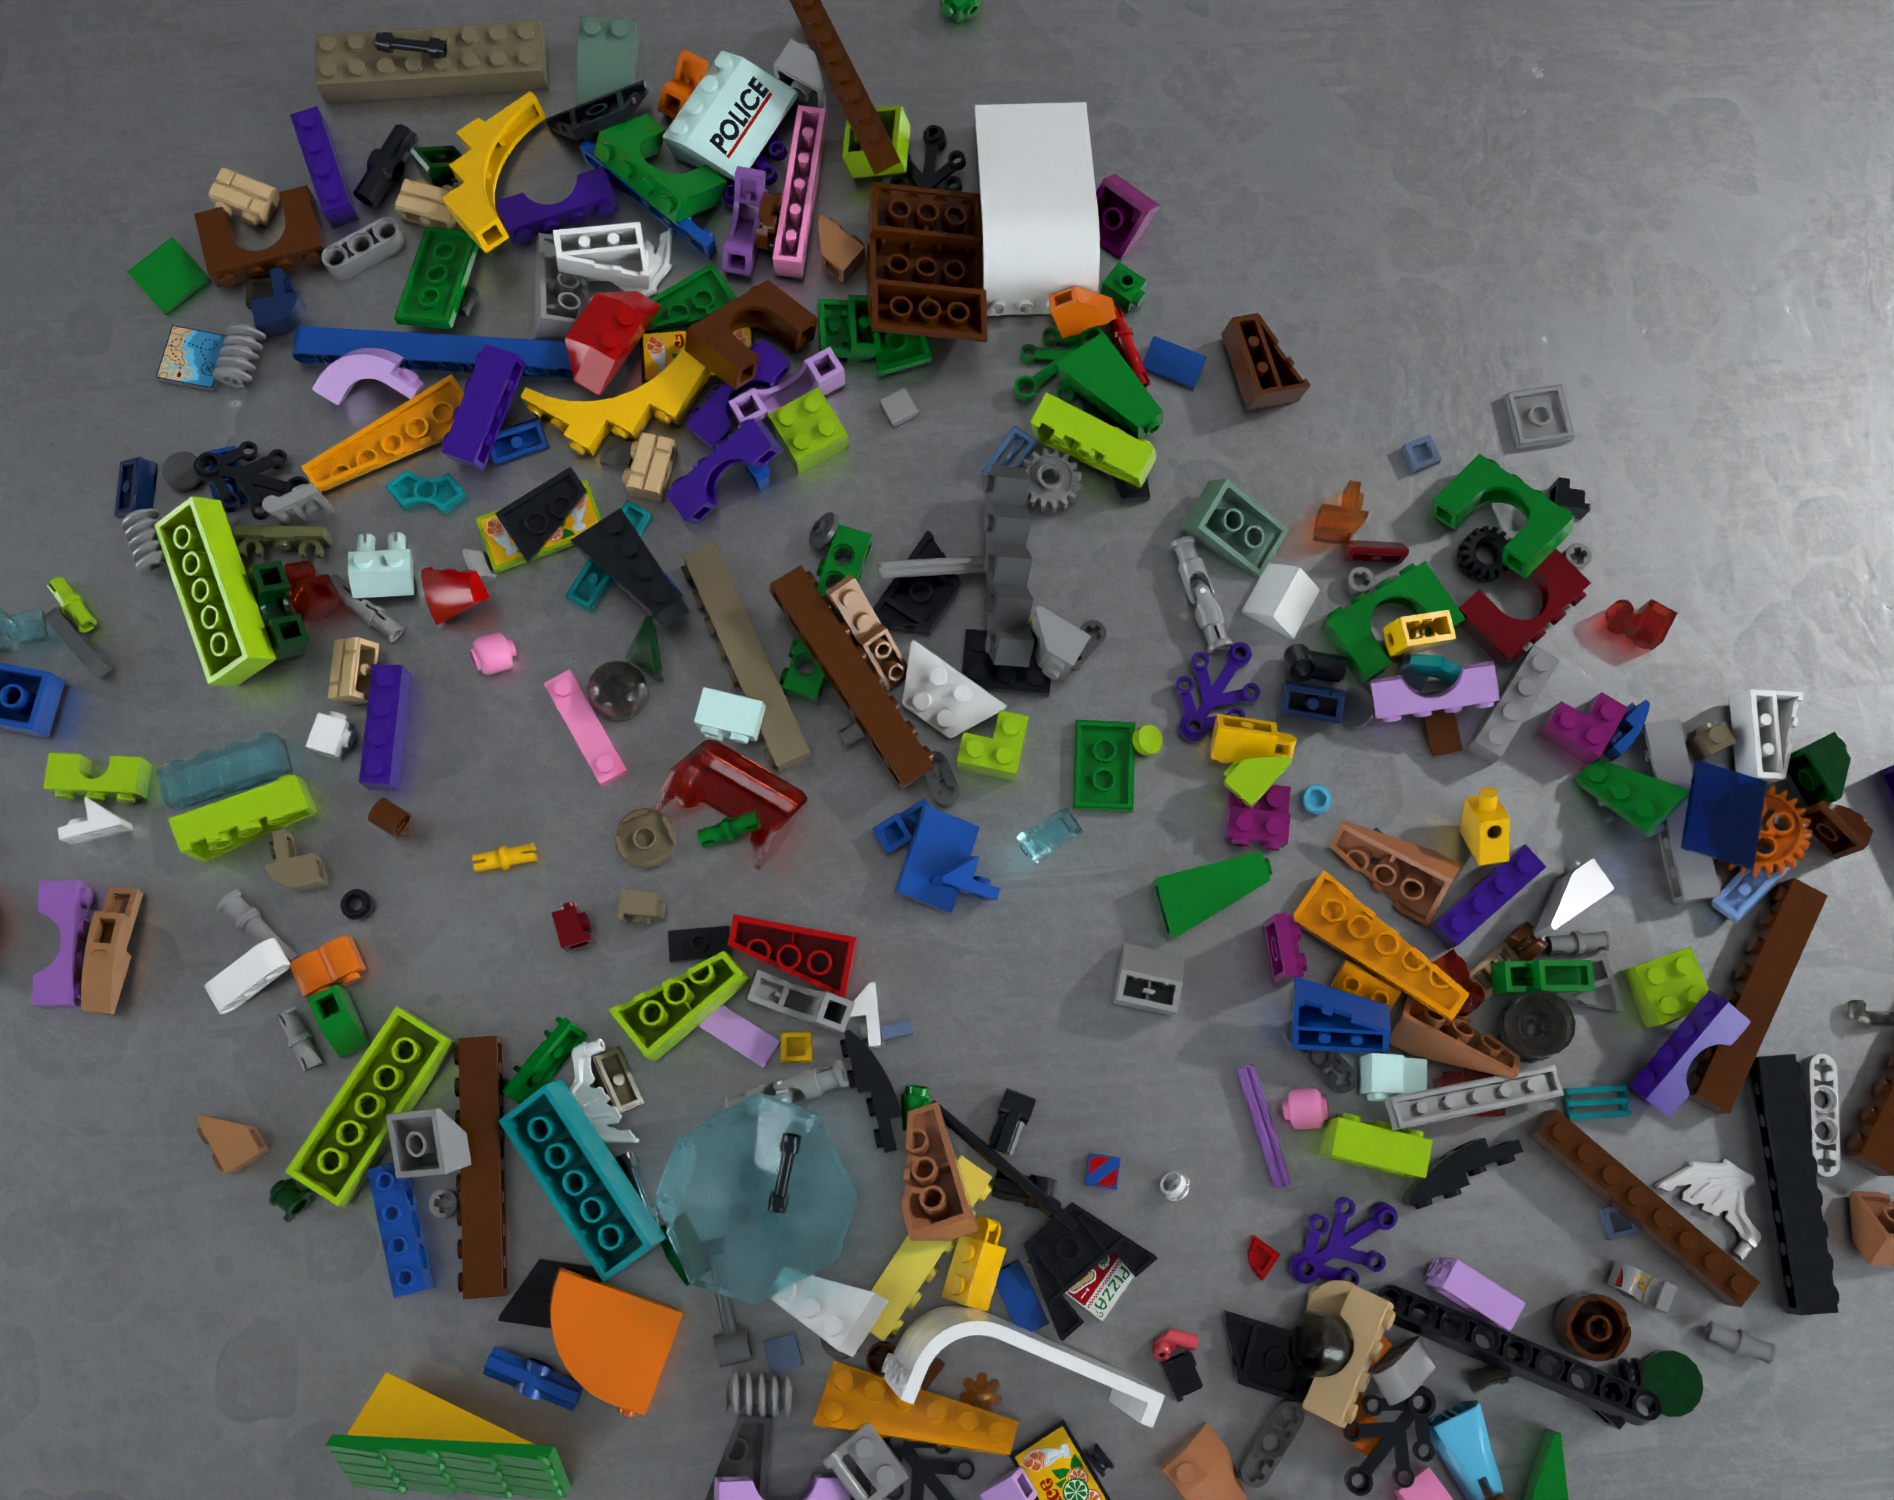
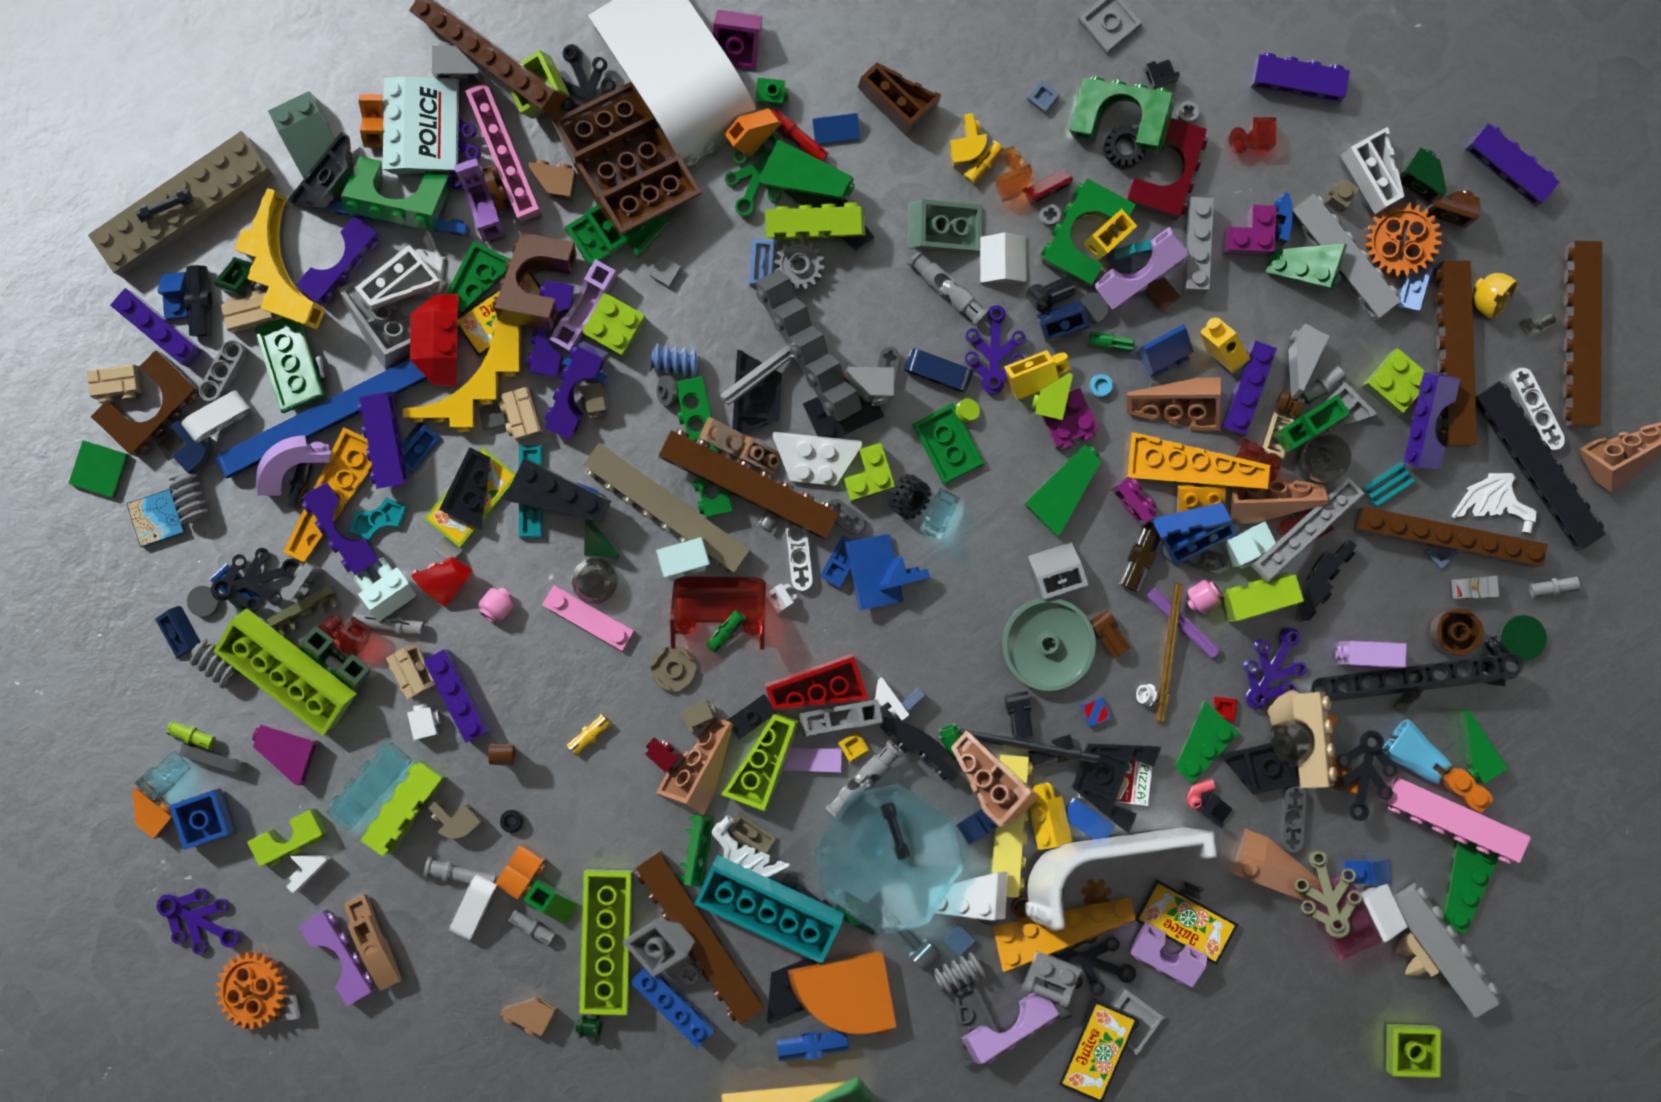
camera: 25 degrees left, 10 degrees up
light grey beam [1372,1336,1436,1405] -> none
clear blue piece [1681,760,1767,869] -> none
none -> blue slope [157,272,188,320]
none -> white beam [181,390,251,443]
none -> magenta slope [252,724,319,786]
none -> black pin [285,463,313,509]
none -> dark purple arch [301,481,379,575]
none -> dark tan brick [578,382,608,419]
none -> medium blue piece [650,343,700,378]
none -> nougat wedge [656,717,733,816]
none -> white tile [765,584,797,614]
none -> white beam [785,521,813,591]
none -> black tyre [887,474,931,520]
none -> dark blue beam [903,348,974,393]
none -> yellow brick [949,113,987,168]
none -> dark blue brick [956,809,998,845]
none -> yellow pin [964,141,1004,185]
none -> sand green dish [1002,597,1096,691]
none -> green axle [1088,331,1135,352]
none -> reddish brown piece [1089,609,1131,659]
none -> dark brown piece [1119,521,1161,592]
none -> blue slope [1137,324,1194,377]
none -> pearl gold bar [1156,583,1183,722]
none -> green wing [1174,701,1239,784]
none -> dark purple brick [1251,53,1350,103]
none -> yellow cylinder [1473,273,1519,320]

